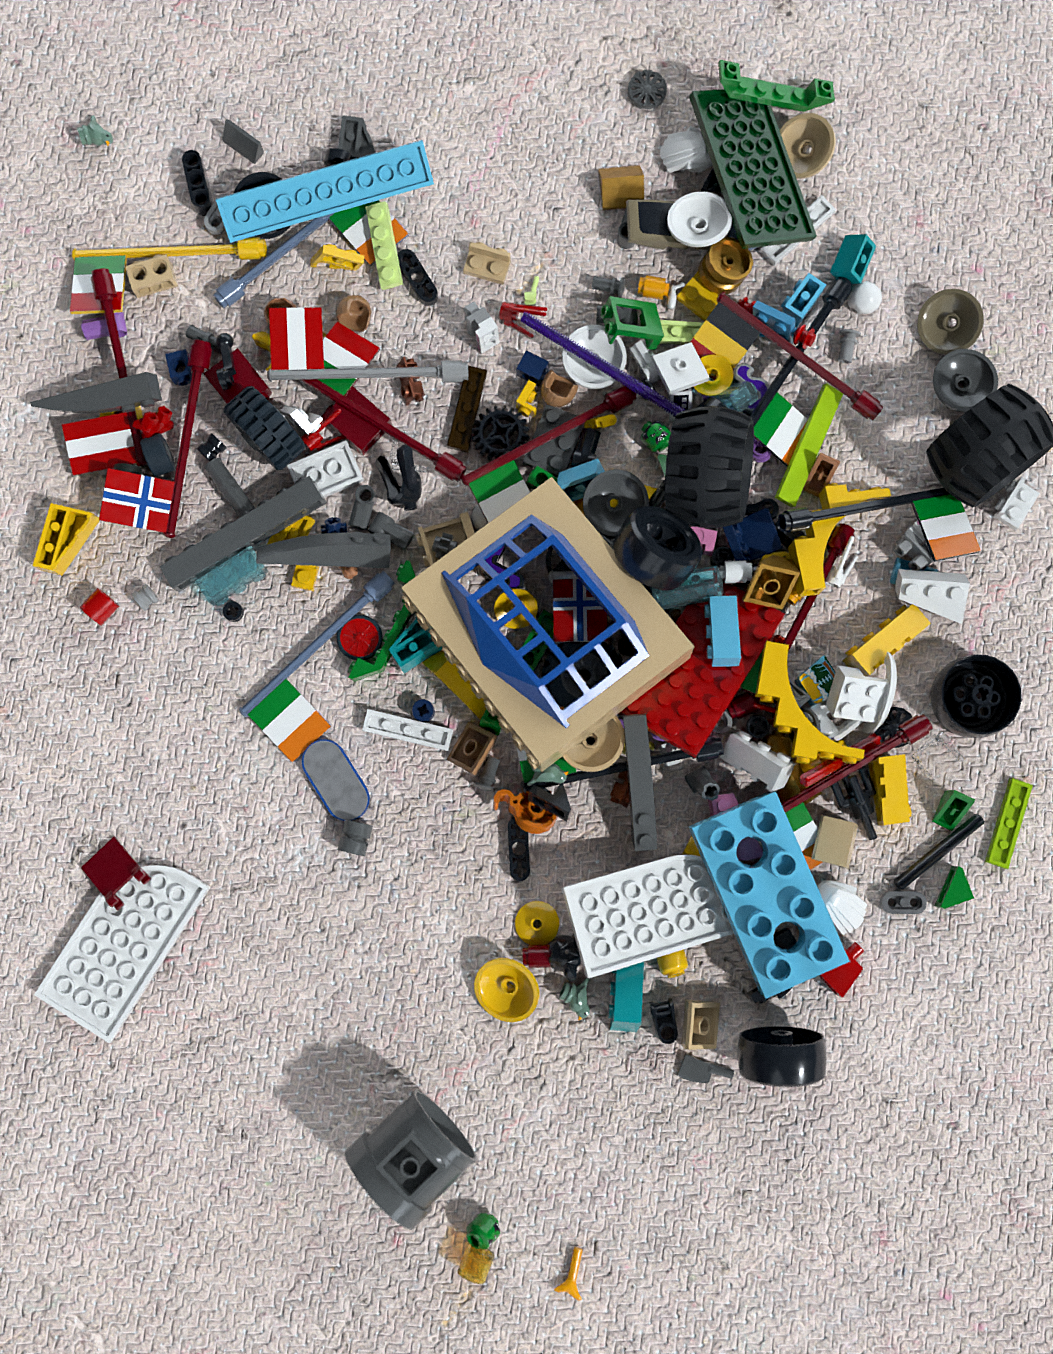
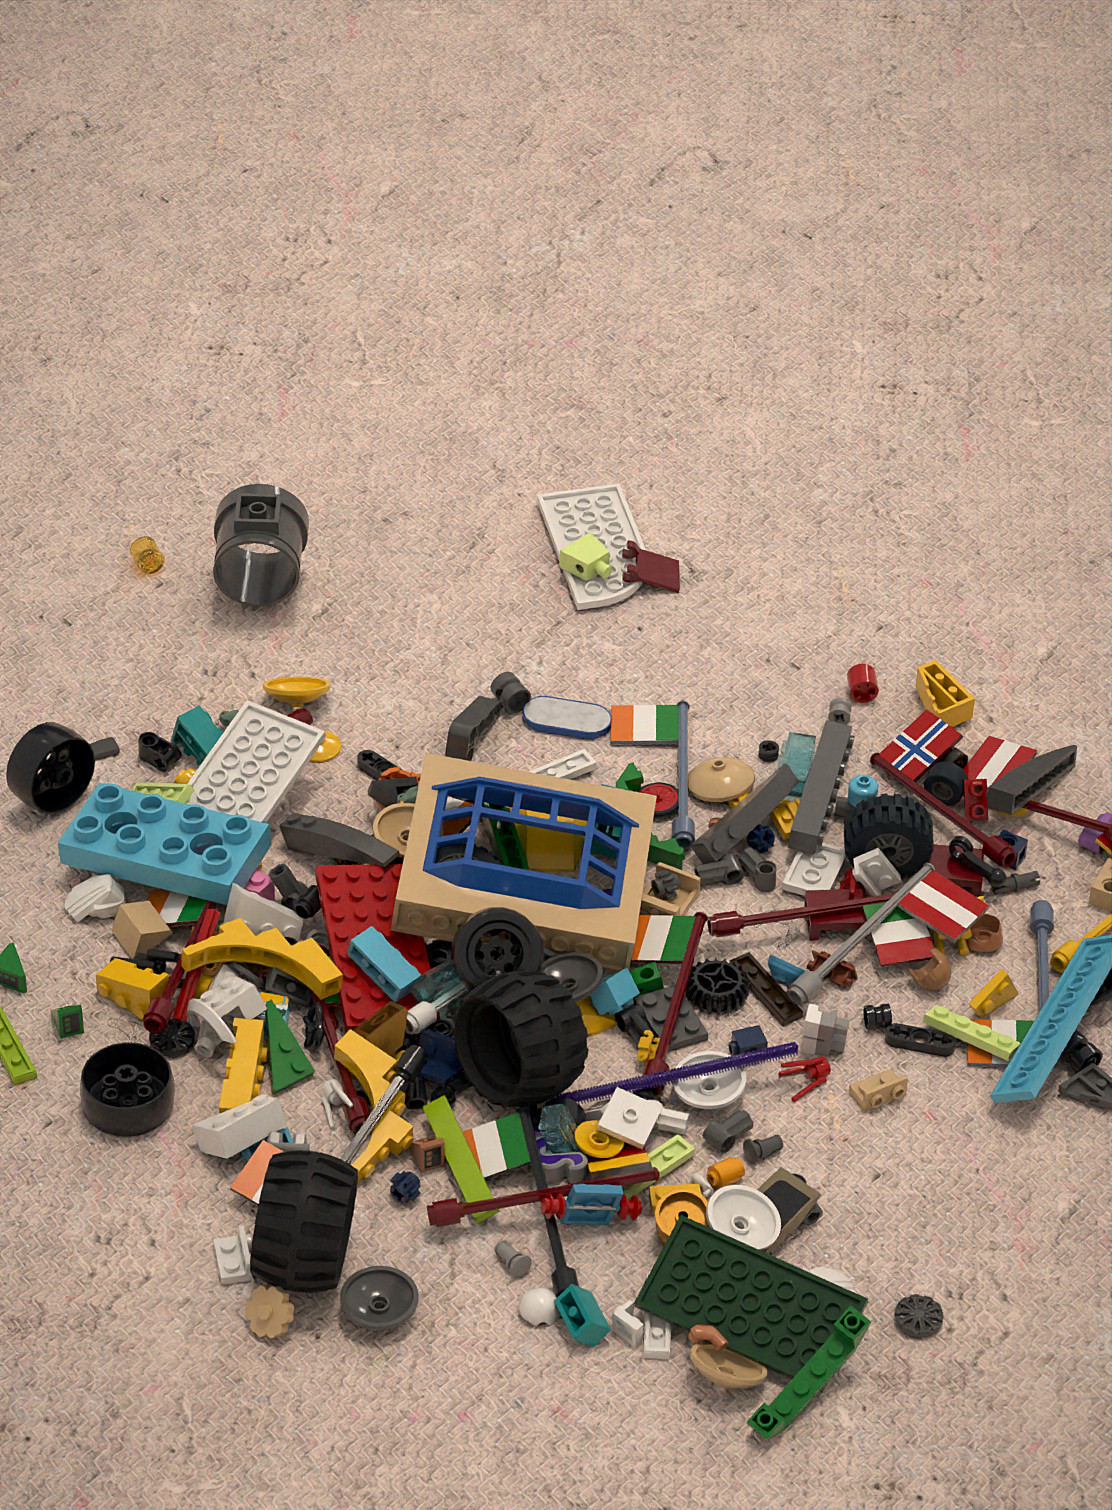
camera: 135 degrees right, 40 degrees down
black piece [375,445,422,511] -> none
green head [466,1213,500,1250] -> none
yellow bracket [516,380,537,418] -> none
yellowish green hand [525,276,539,305] -> none
medium nougat hair [541,370,578,407] -> none
light orange piece [554,1247,583,1301] -> none
pearl gold slope [598,165,644,210] -> none
green window [601,296,664,350] -> none
green head [640,420,671,453] -> none
tan slope [681,999,720,1050] -> none
medium azure brick [781,273,826,327] -> none
red torso [818,942,864,998] -> none
flat silver plate [880,891,927,914] -> none
black axle [894,814,985,890] -> none
dark tan dish [917,289,984,355] -> none
none -> yellowish green plate [131,782,195,804]
none -> green wing [265,999,315,1095]
none -> black piece [303,1002,324,1051]
none -> dark blue gear [390,1171,421,1203]
none -> dark grey beam [445,695,502,761]
none -> yellowish green torso [559,532,612,580]
none -> white bracket [612,1300,643,1347]
none -> tan dish [688,757,755,802]
none -> nougat arm [688,1325,728,1351]
none -> dark azure piece [767,954,805,985]
none -> medium azure head [848,775,878,807]
none -> black wheel [863,1003,892,1029]

